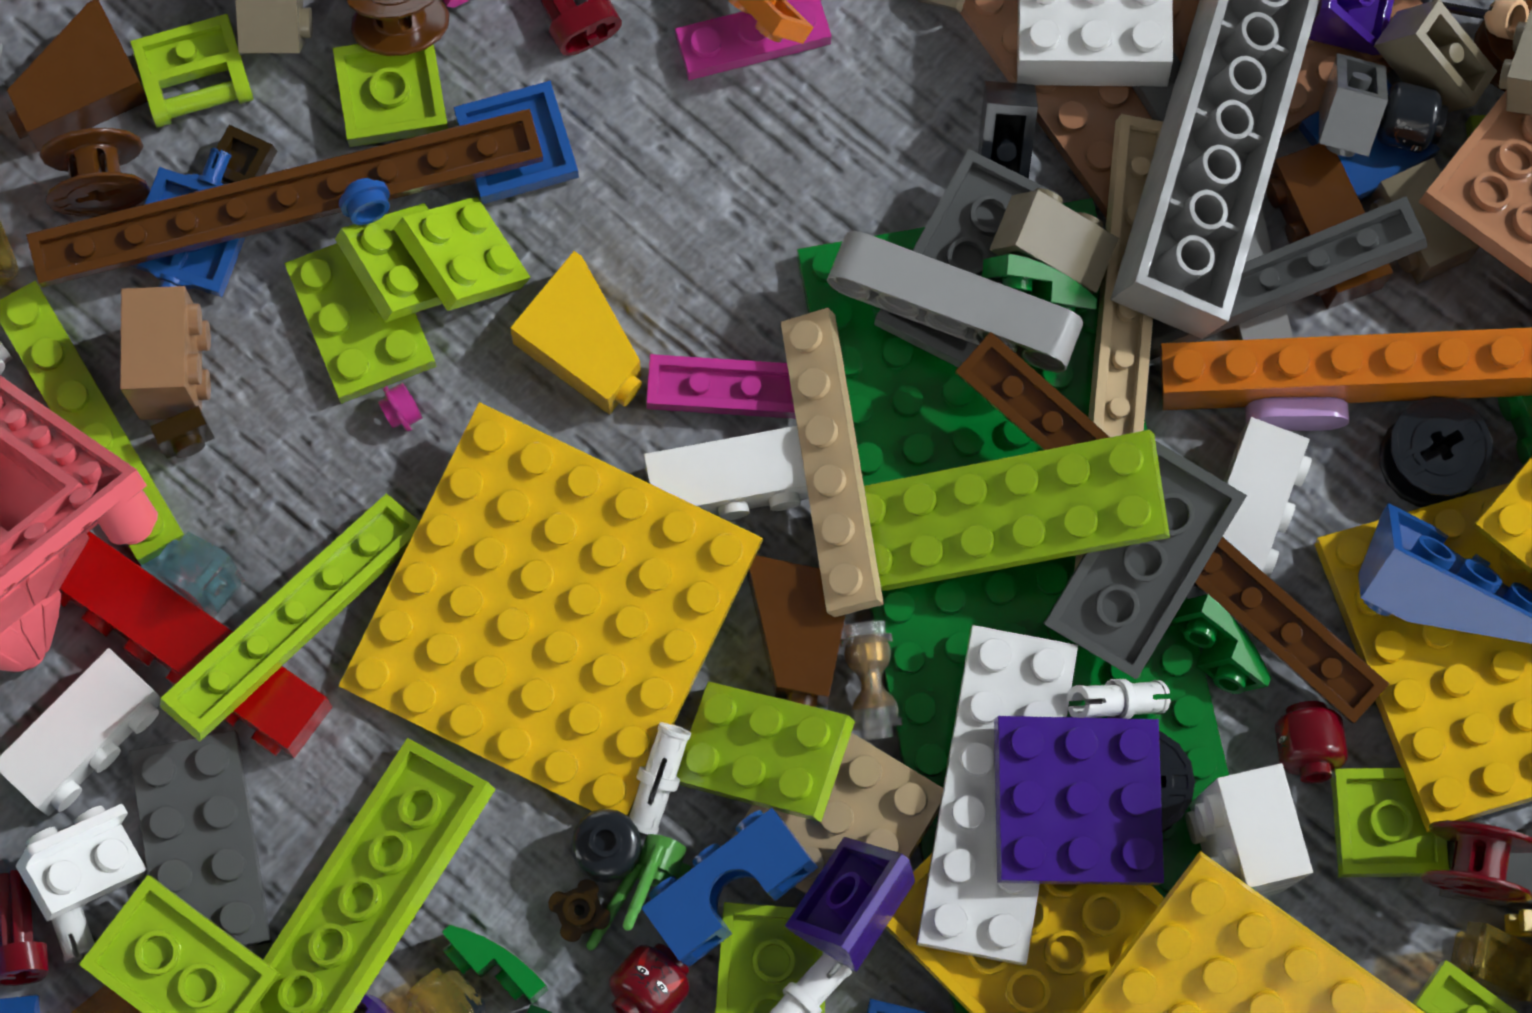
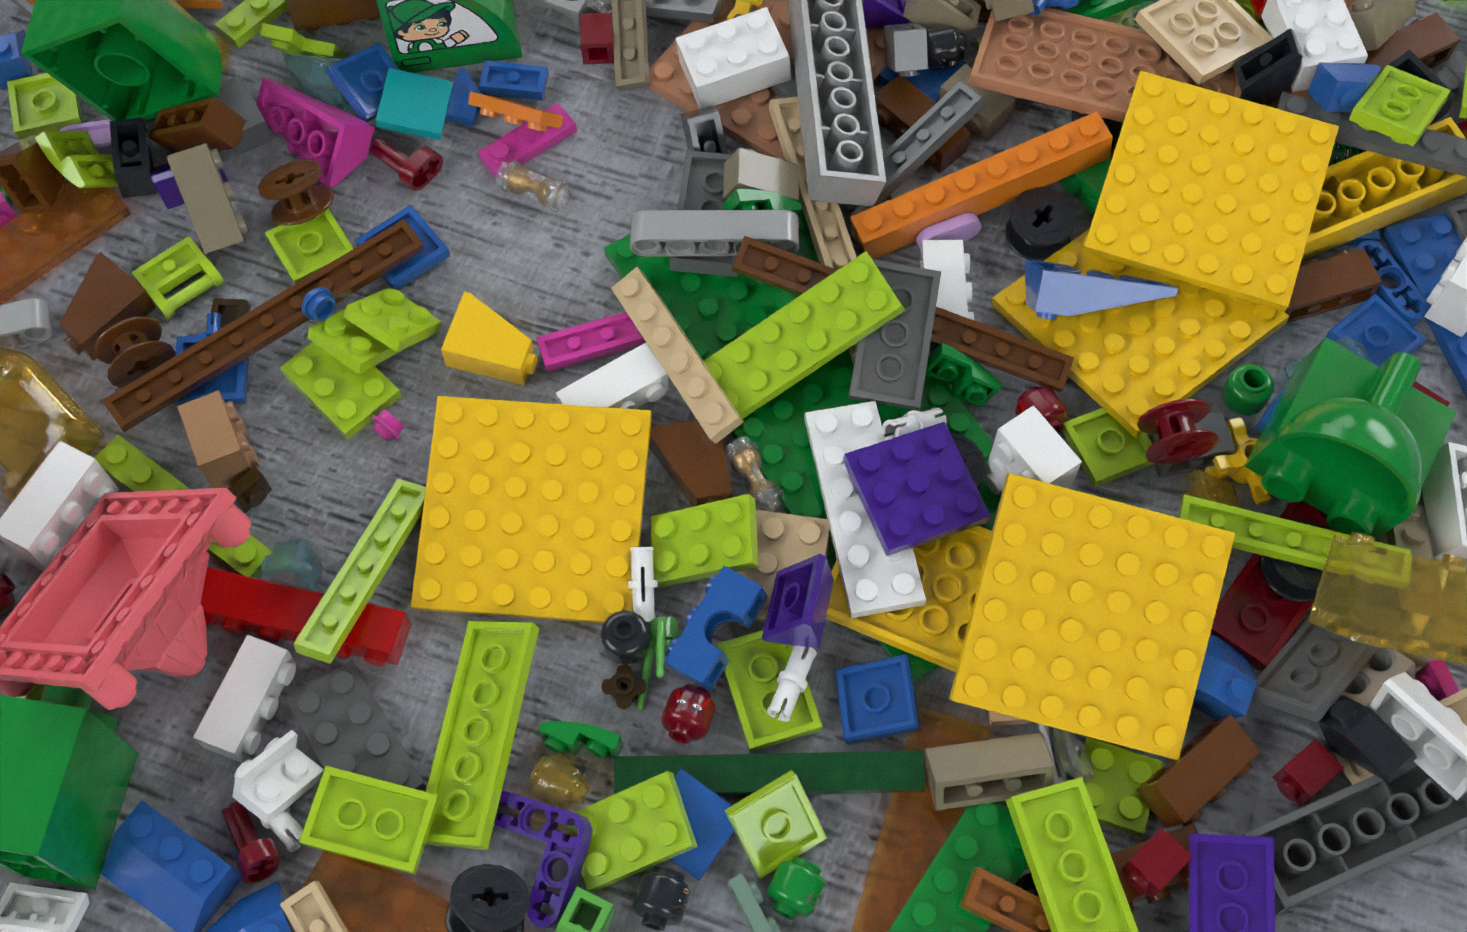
camera: 15 degrees left, 10 degrees down
none -> clear piece [496,160,571,212]

